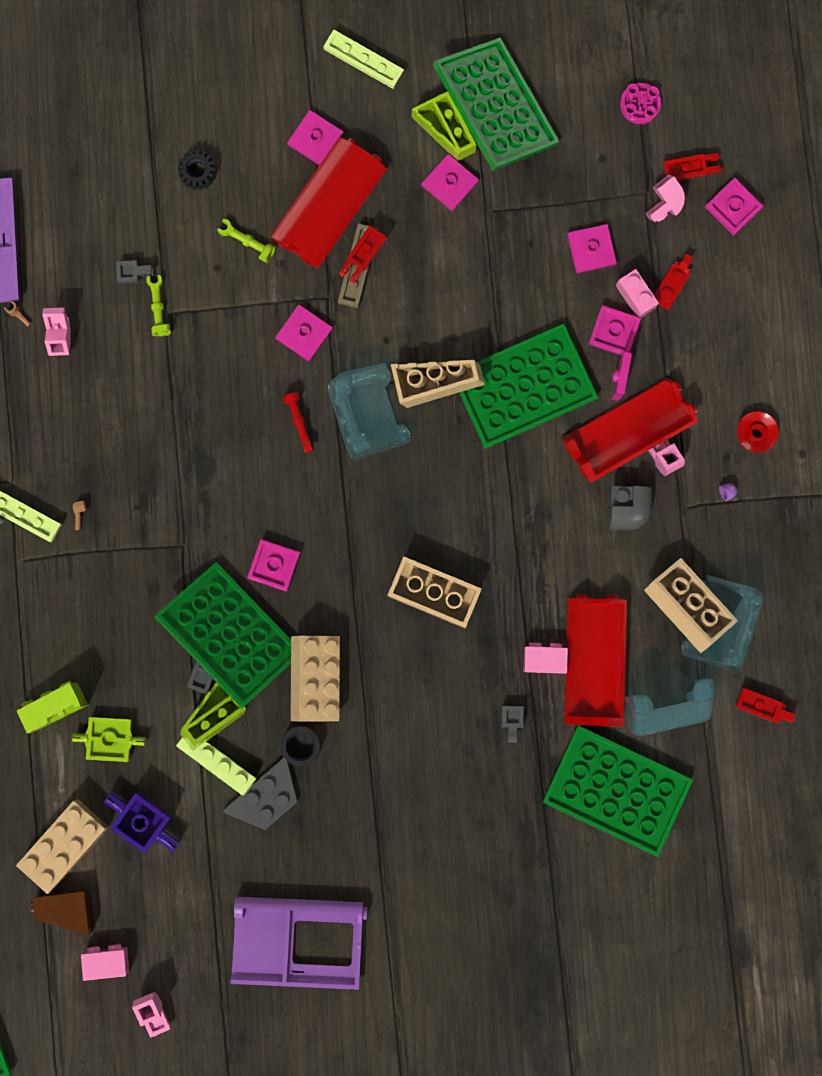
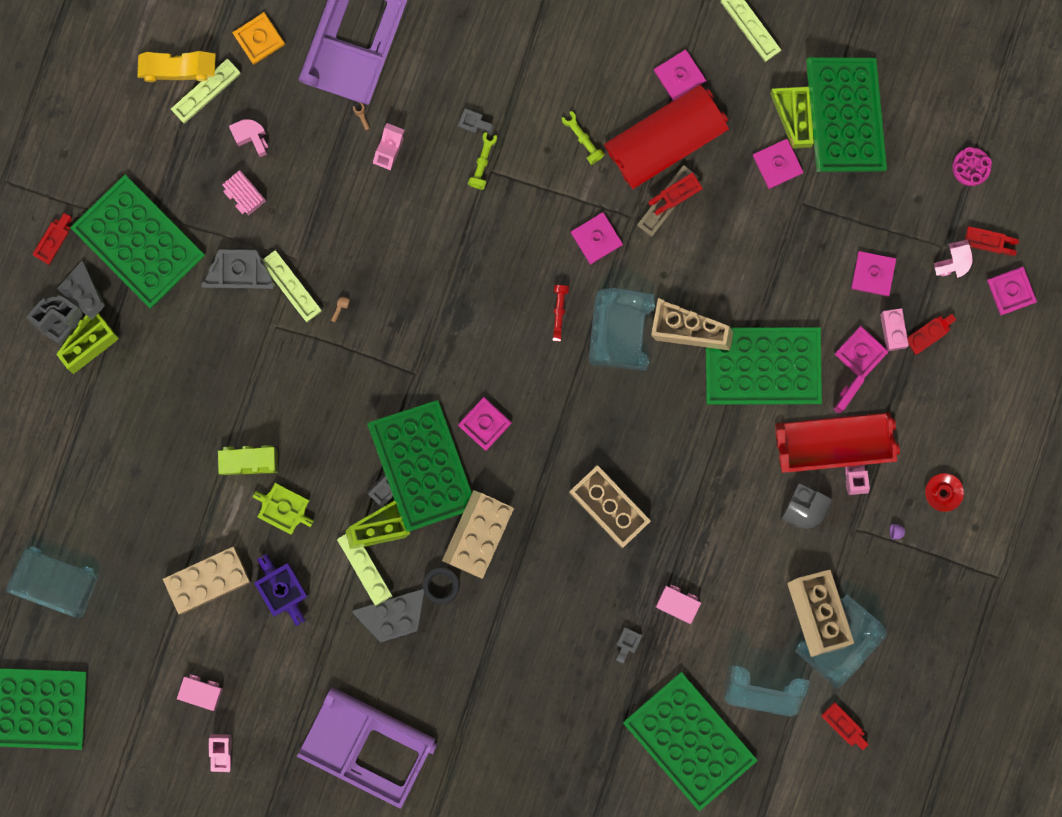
camera: 25 degrees right, 0 degrees up
reddish brown slope [31,889,93,935] -> none
black tyre [178,150,216,190] -> none
red cylinder [564,594,627,727] -> none

